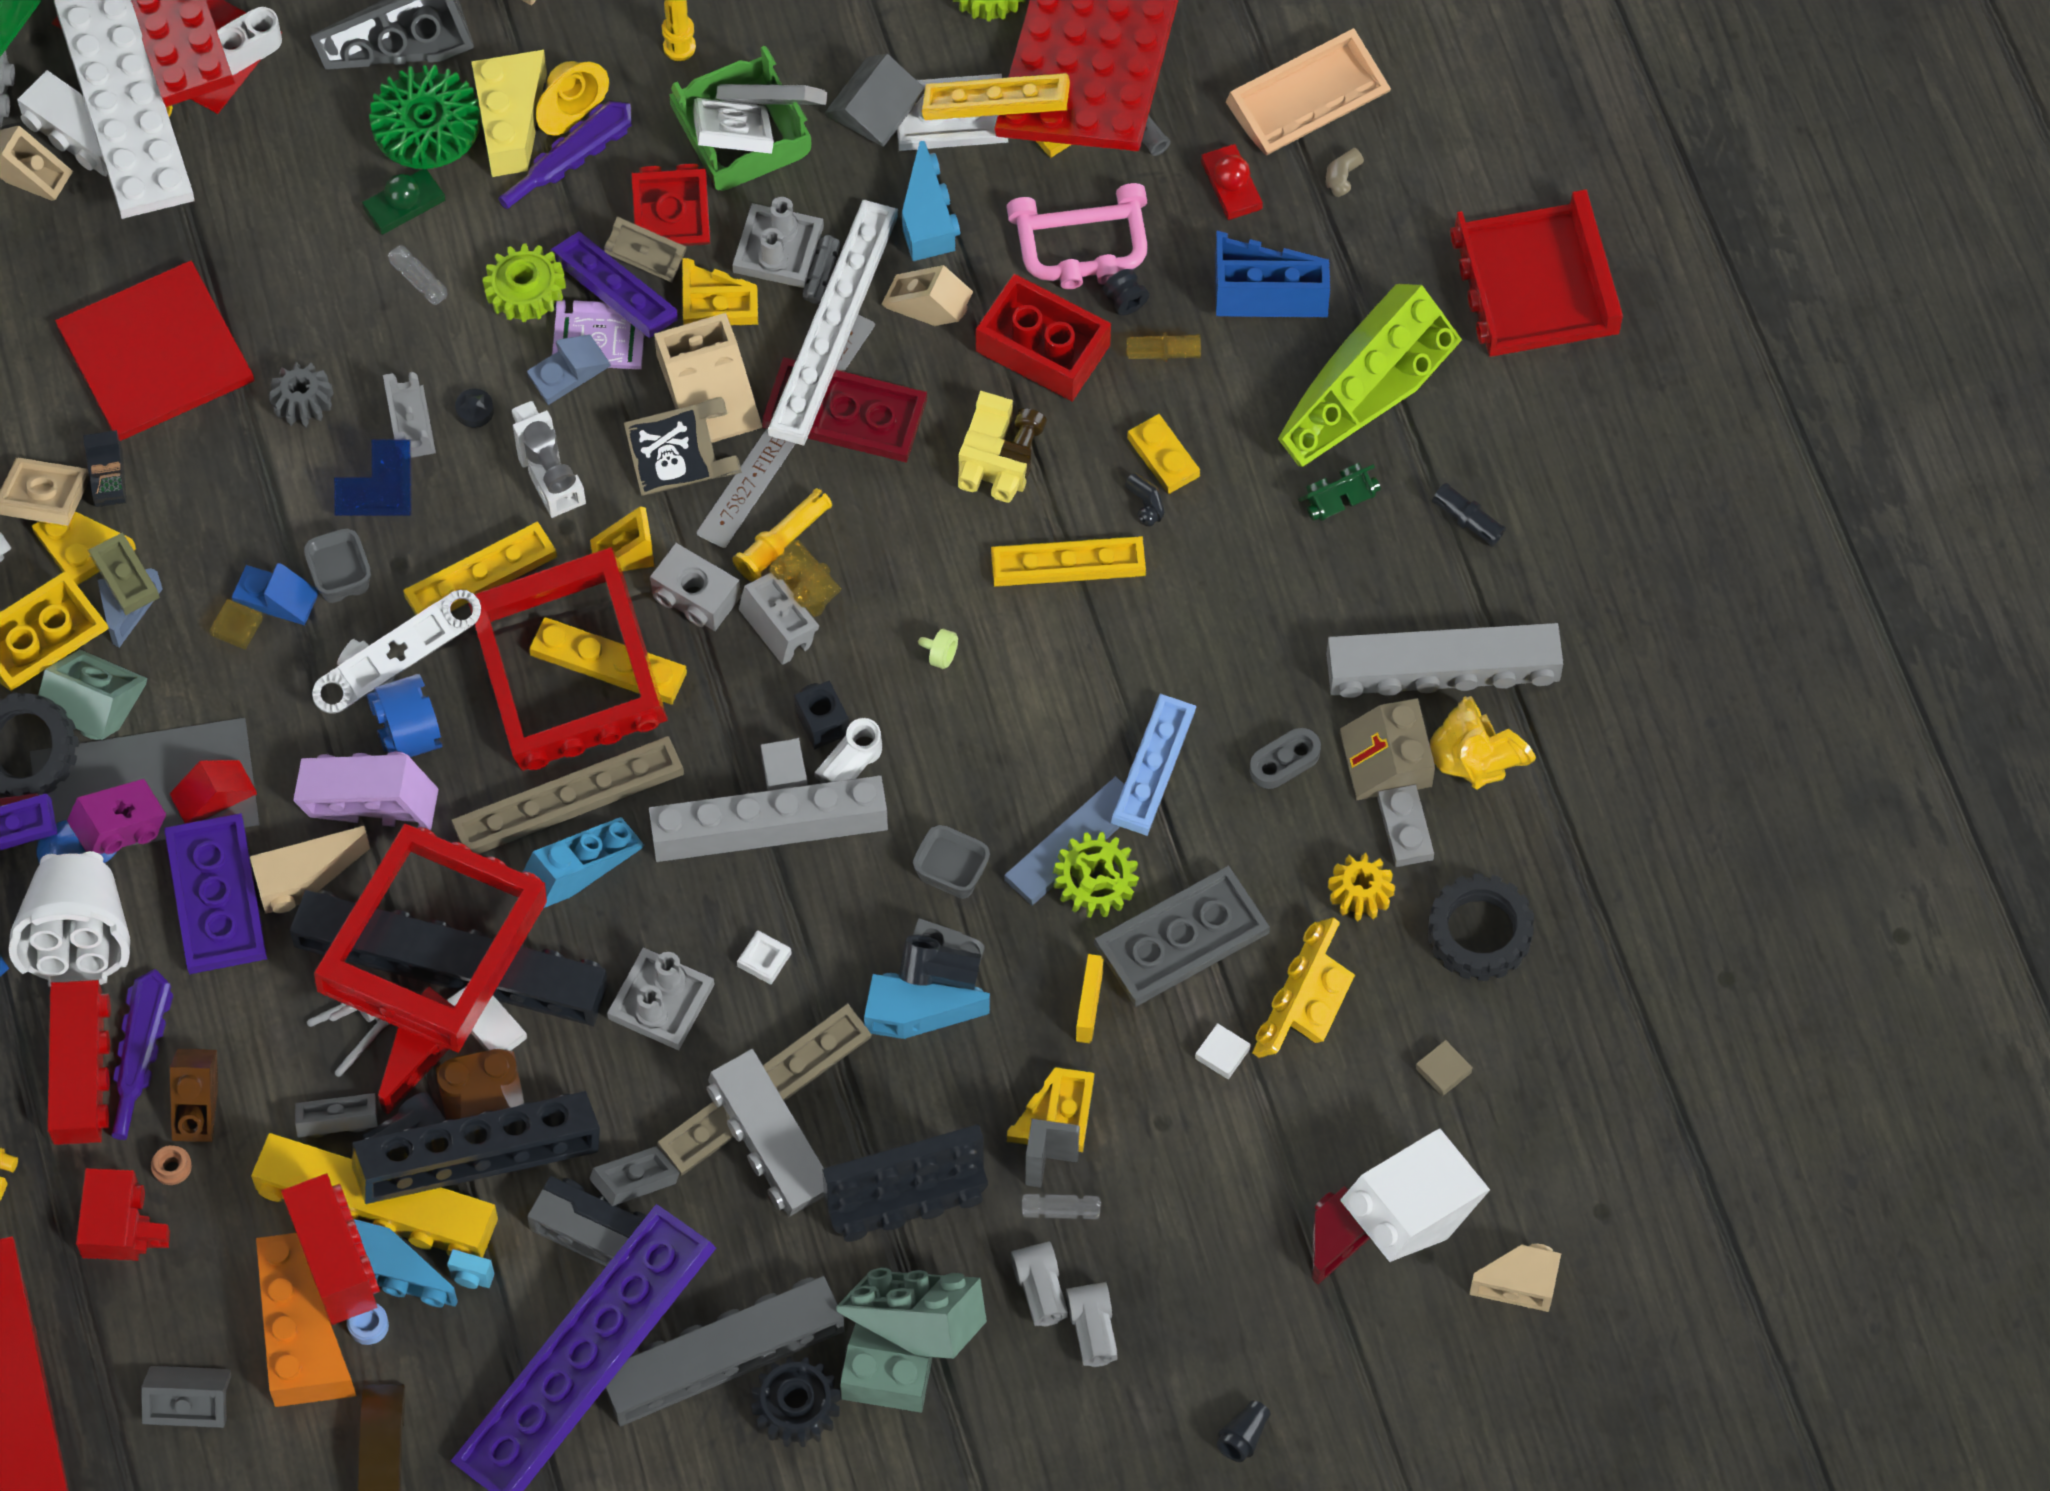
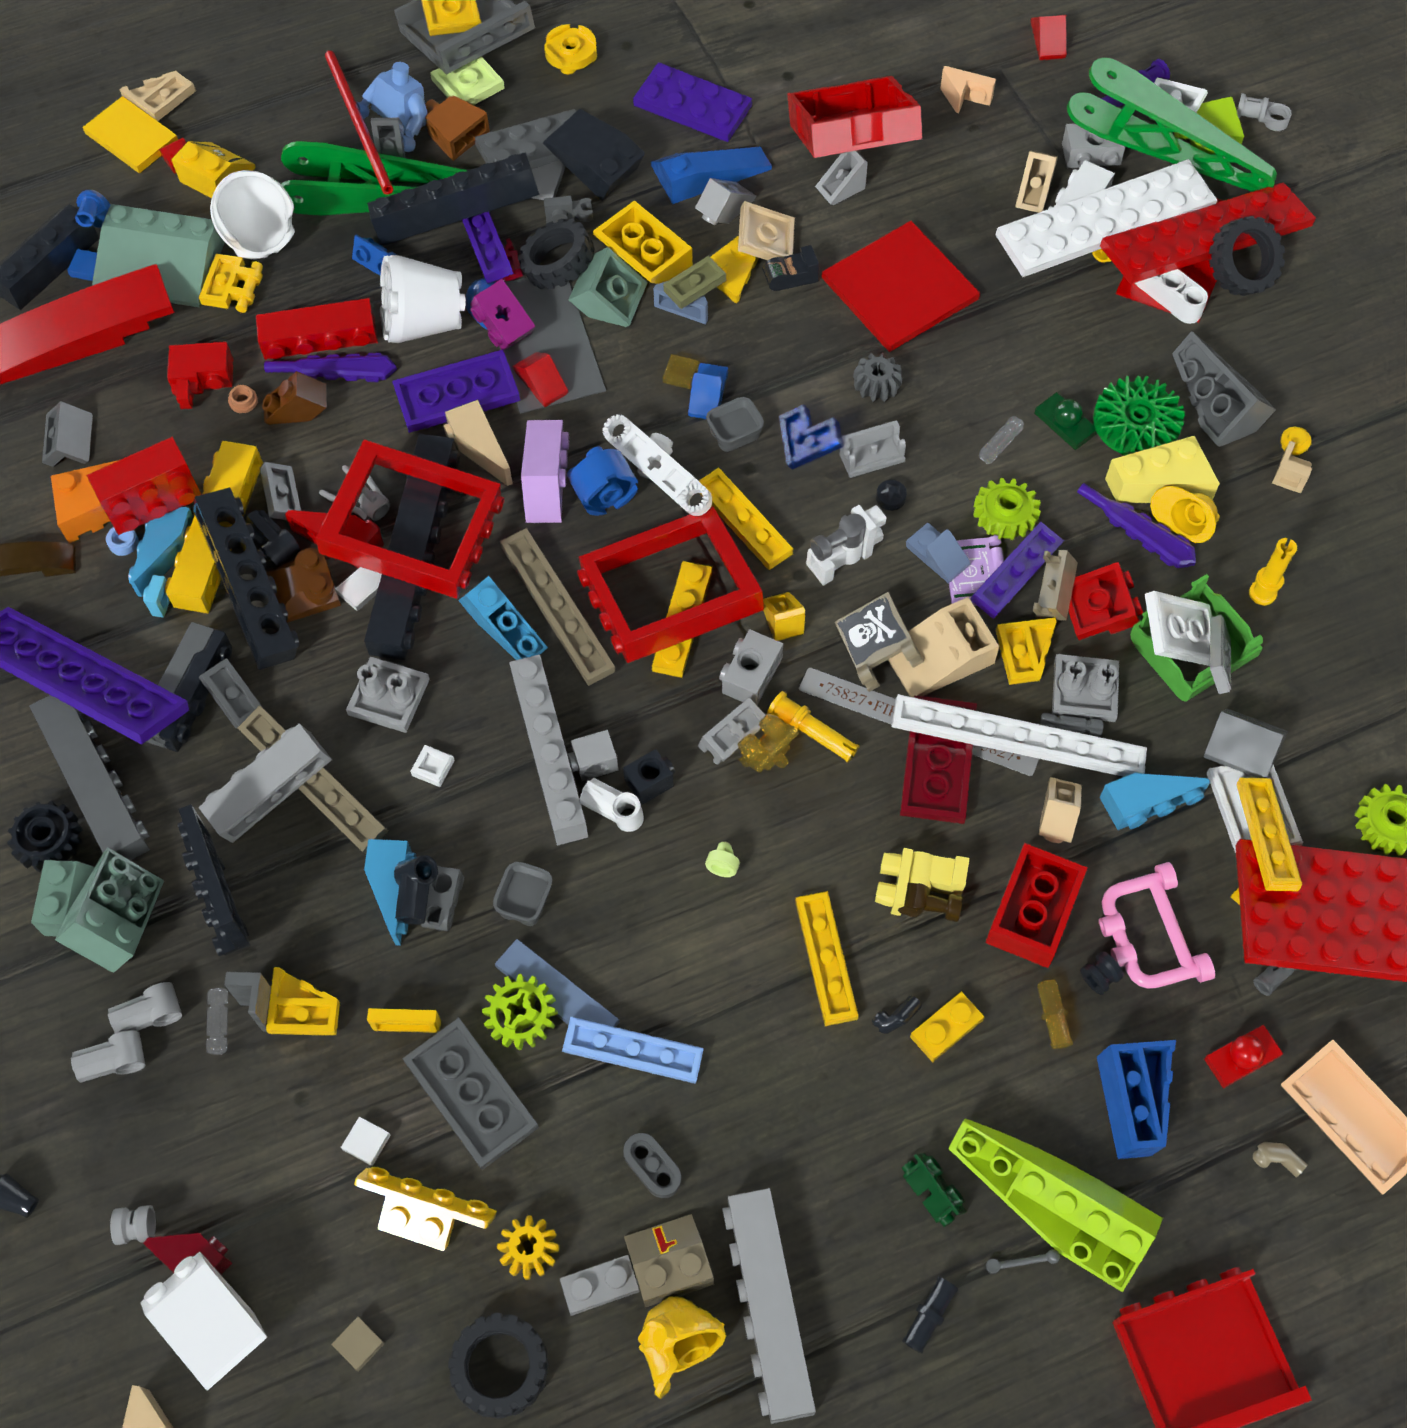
camera: 85 degrees right, 0 degrees up
none -> light grey wheel [110,1205,156,1245]
none -> dark grey hinge [986,1249,1060,1274]

